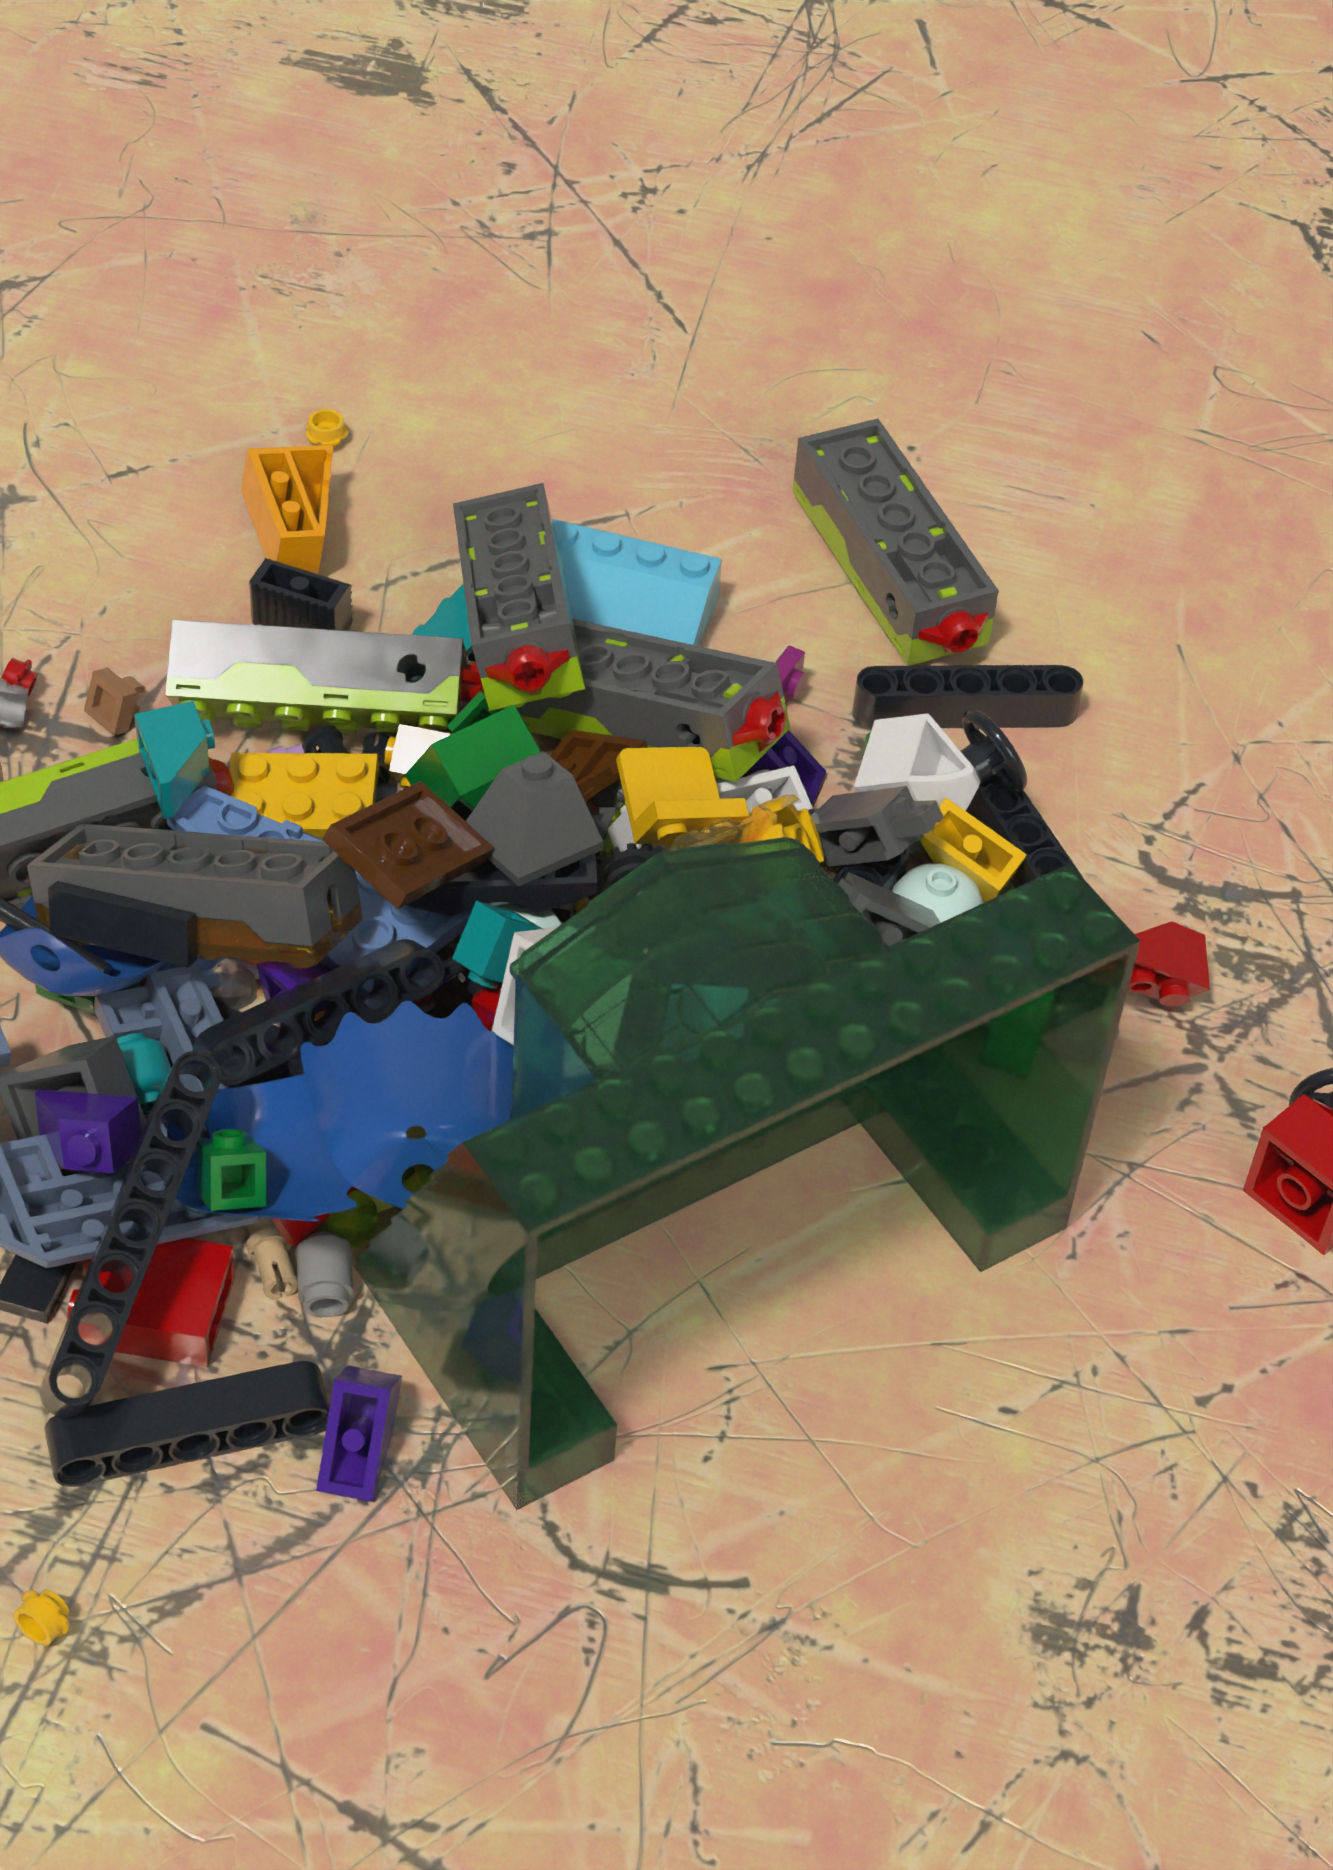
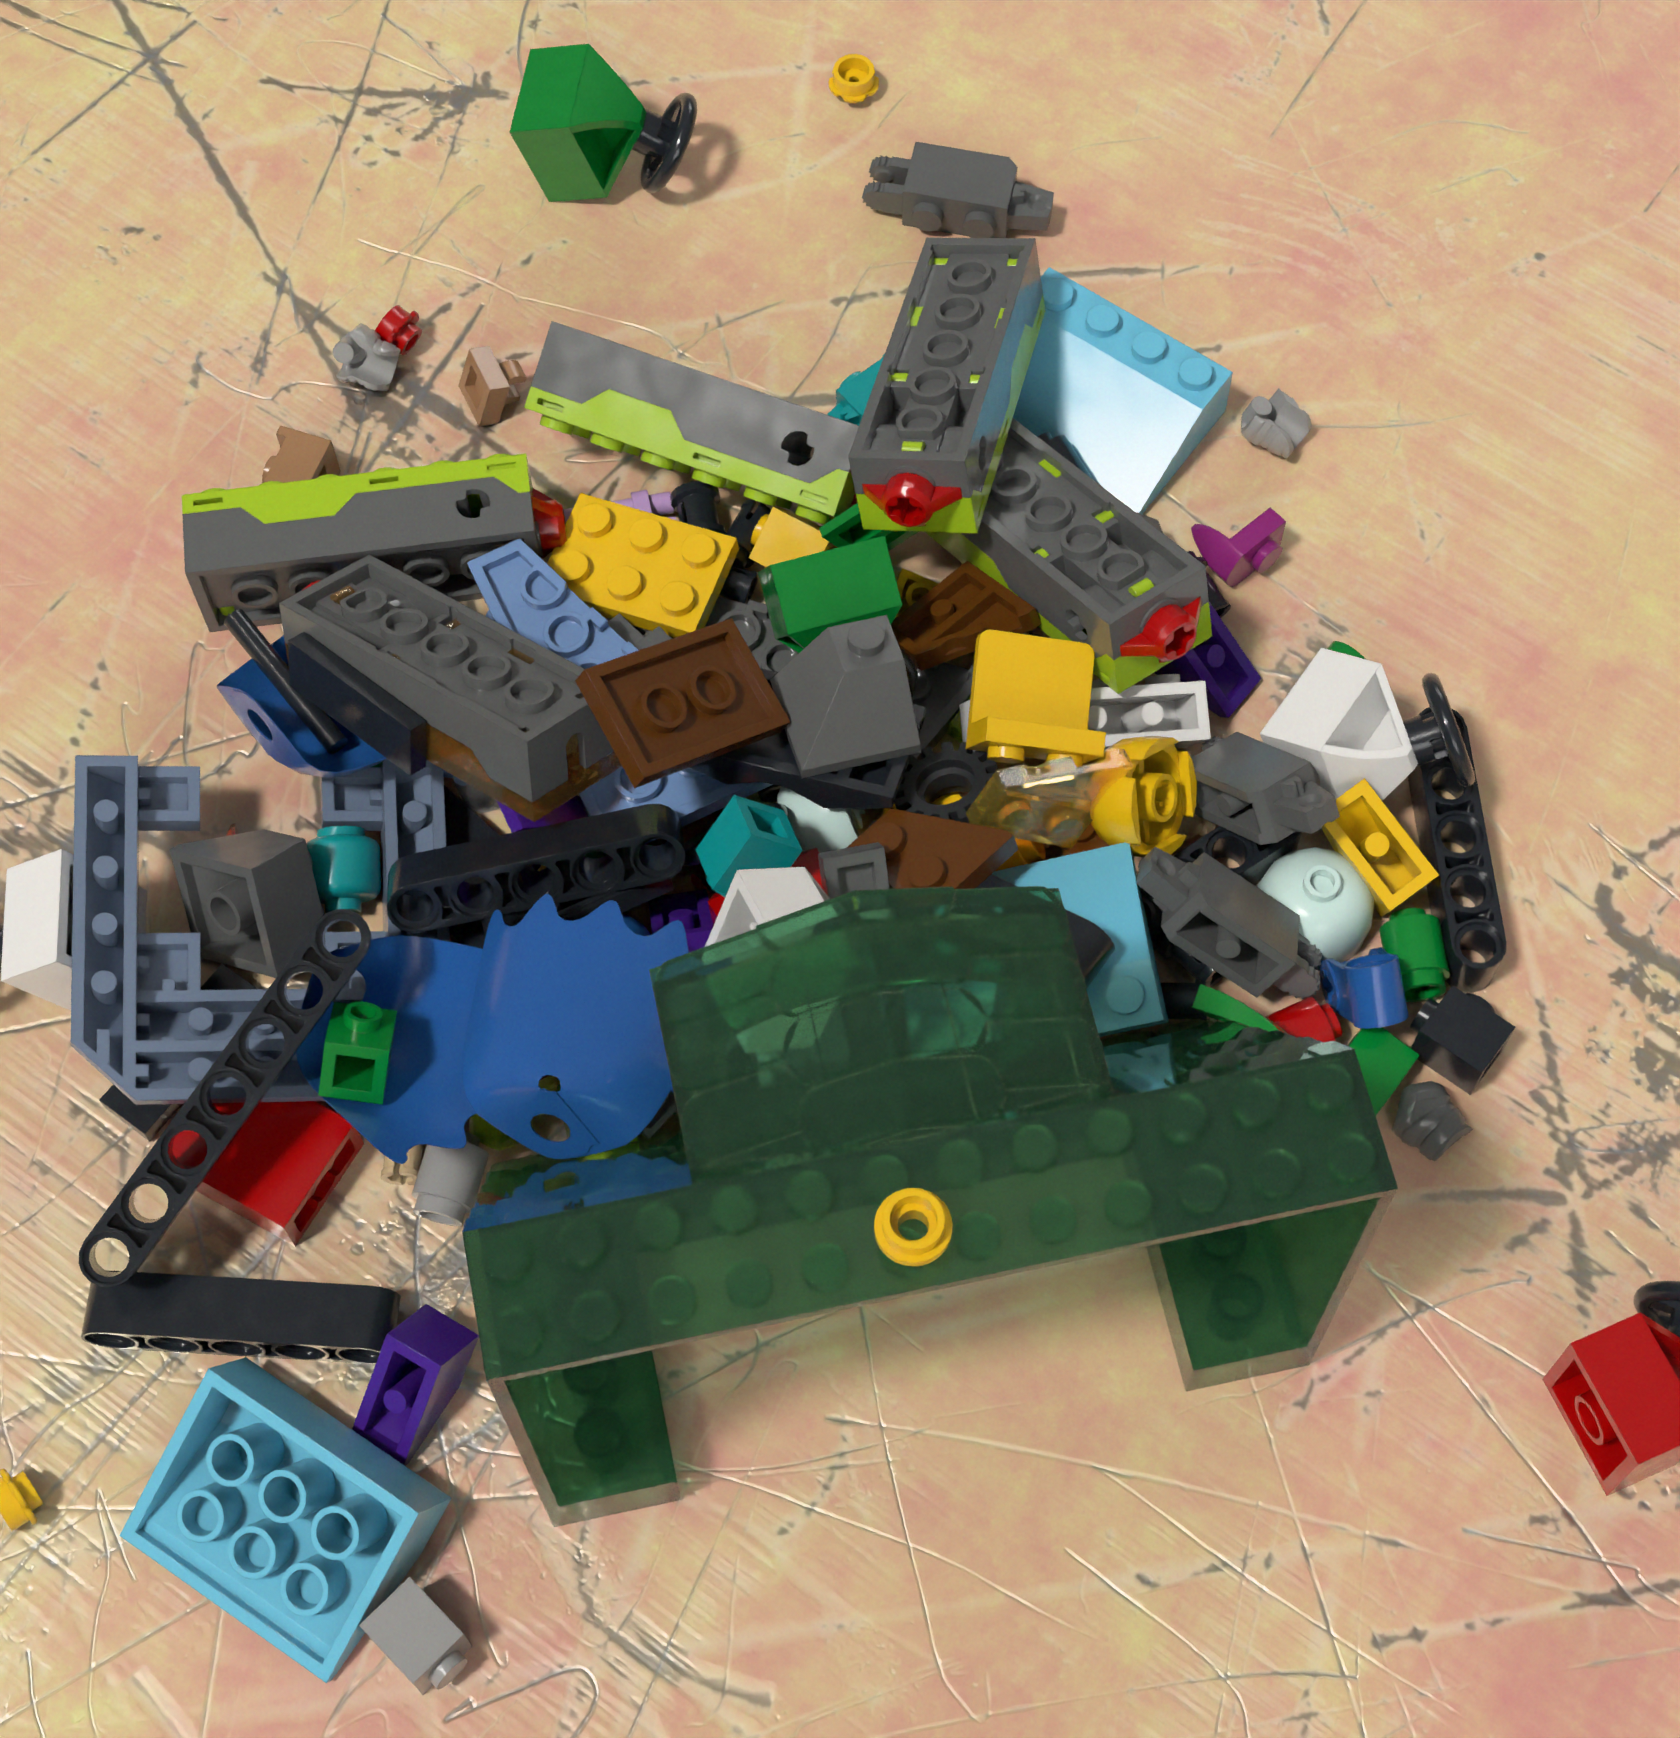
camera: 25 degrees right, 15 degrees up
dark purple slope [35,1090,142,1173] -> none
teal slope [134,701,215,819] -> none
light orange wedge [241,445,334,574] -> none
black brick [249,558,353,631] -> none
dark grey piece [792,418,999,666] -> none
black beam [852,665,1084,728] -> none
red slope [1069,921,1210,1006] -> none
none -> medium azure slope [119,1357,452,1683]
none -> light grey brick [359,1577,472,1695]
none -> green piece [510,44,697,202]
none -> dark grey hinge [862,142,1054,238]
none -> yellow plate [874,1188,953,1267]
none -> light grey arm [1241,388,1312,459]

